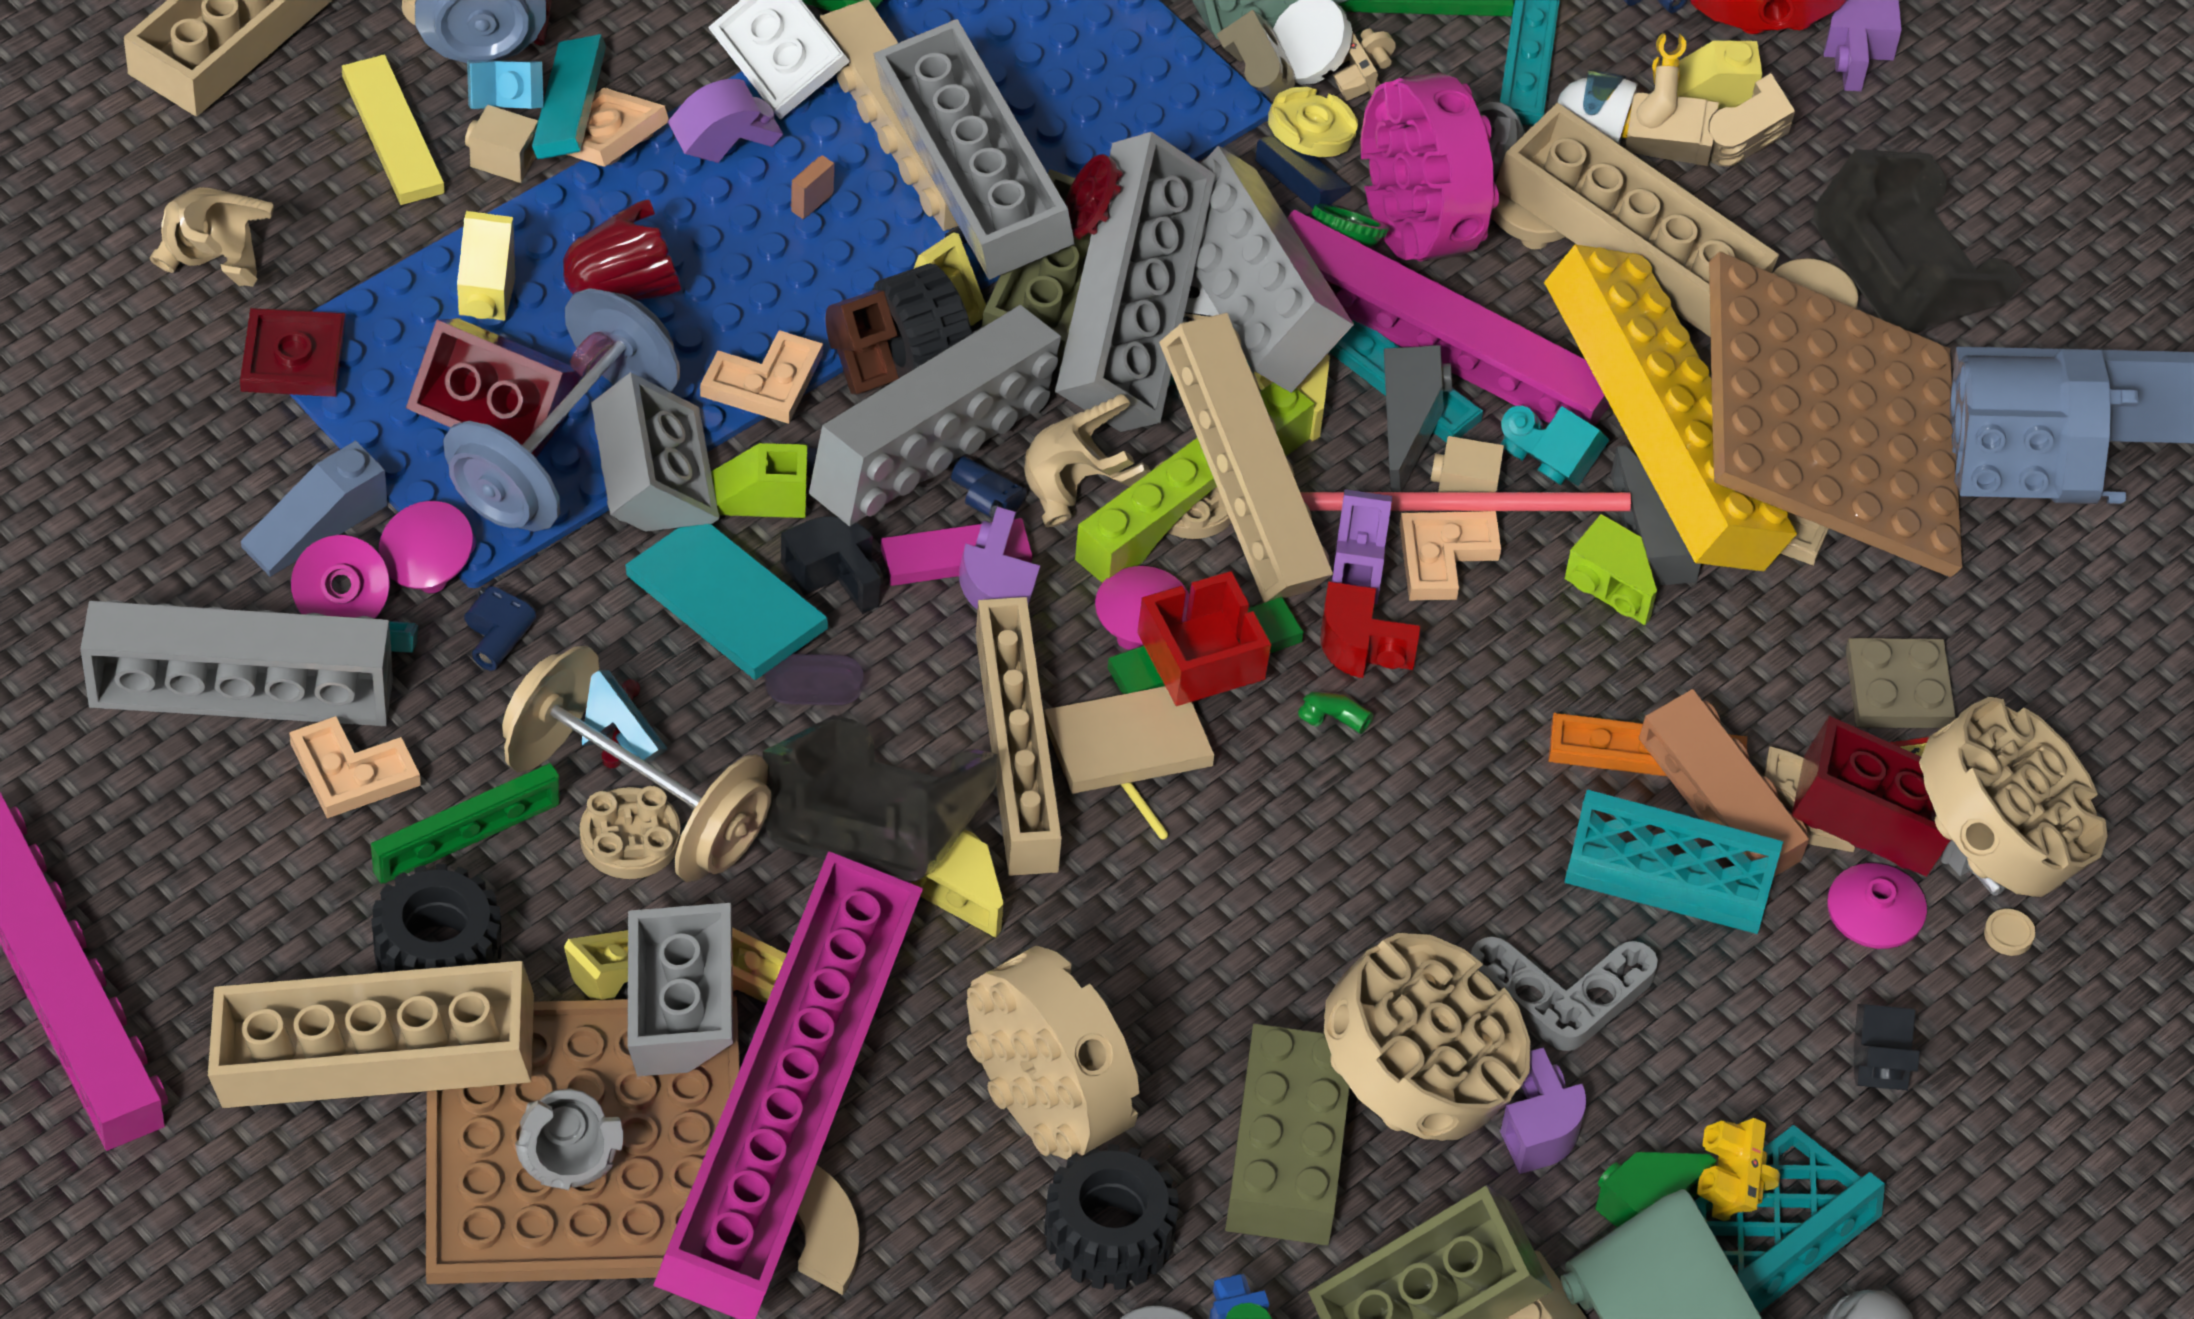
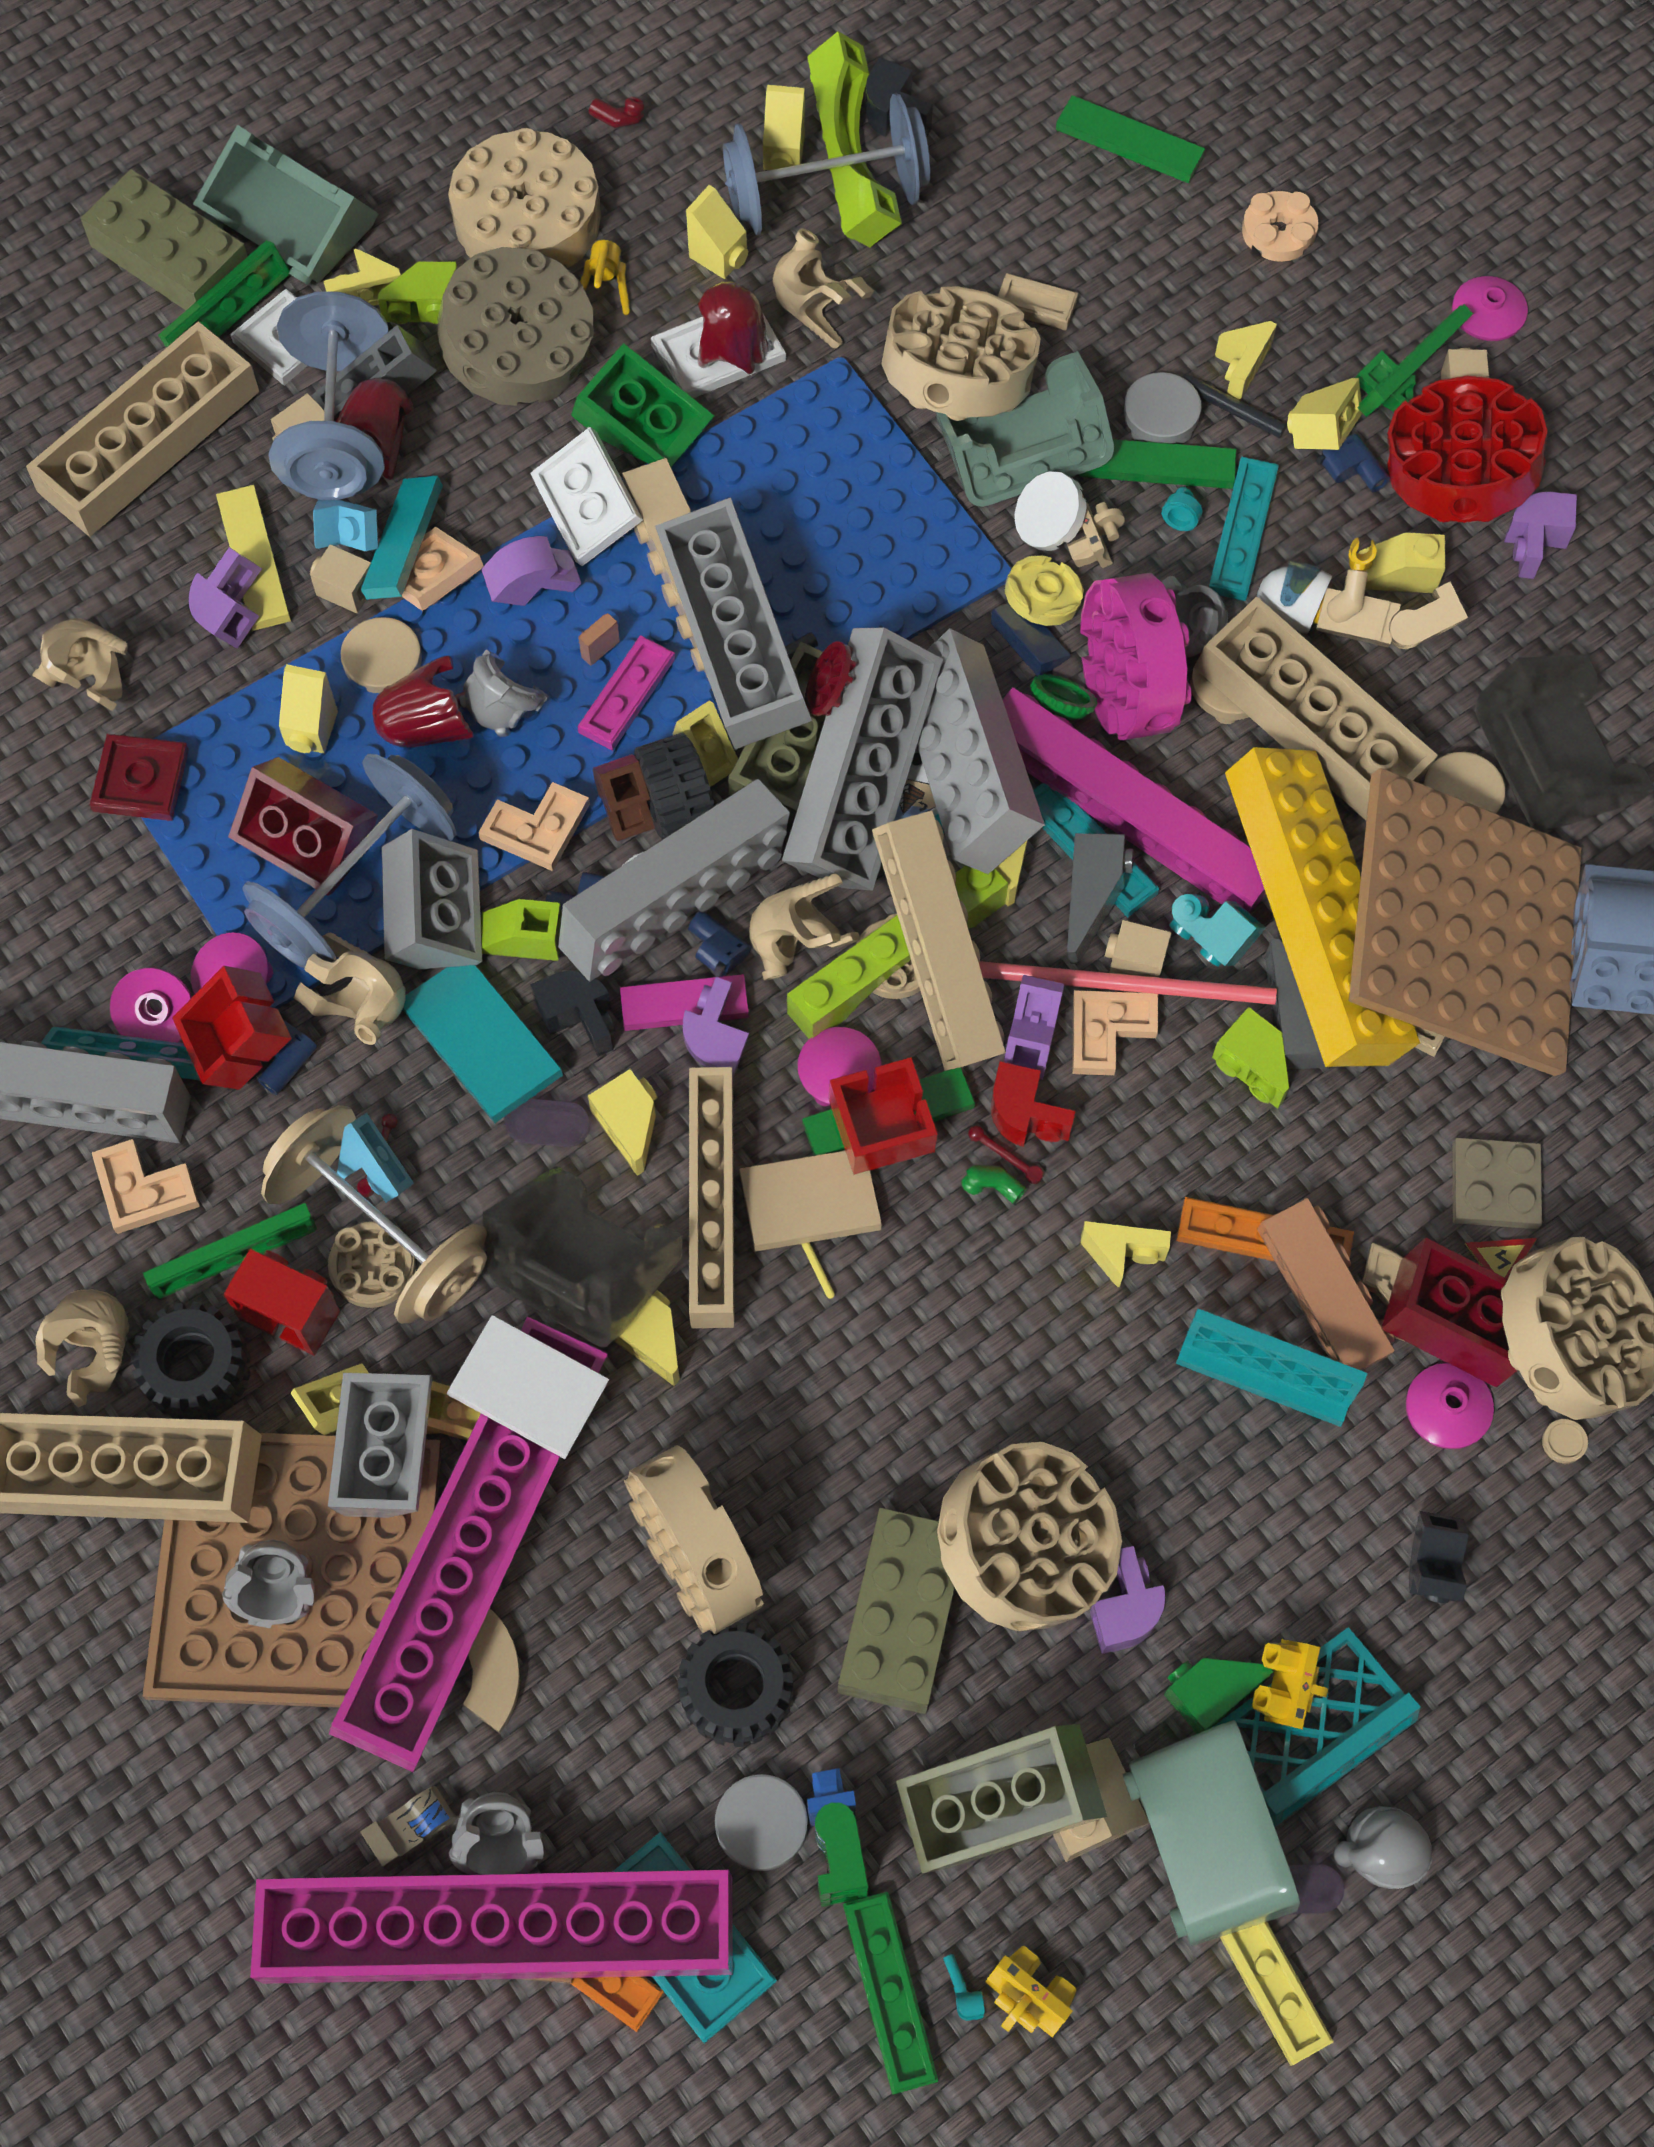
camera: 10 degrees right, 15 degrees up
sand blue slope [241,440,387,577] -> none
clear pink tile [570,331,615,378] -> none
dark tan leg [1216,10,1296,100] -> none
light grey beam [1471,937,1658,1051] -> none
none -> tan piece [35,1289,129,1407]
none -> red piece [172,965,292,1090]
none -> medium lavender brick [189,547,262,648]
none -> red piece [224,1249,340,1356]
none -> tan piece [294,932,406,1045]
none -> tan tile [341,617,422,693]
none -> white tile [447,1315,609,1459]
none -> light grey helmet [460,650,548,737]
none -> dark pink tile [578,635,675,751]
none -> light yellow slope [588,1069,657,1176]
none -> dark red hinge [968,1125,1043,1184]
none -> light yellow slope [1080,1221,1171,1287]
none -> teal tile [1161,487,1203,531]

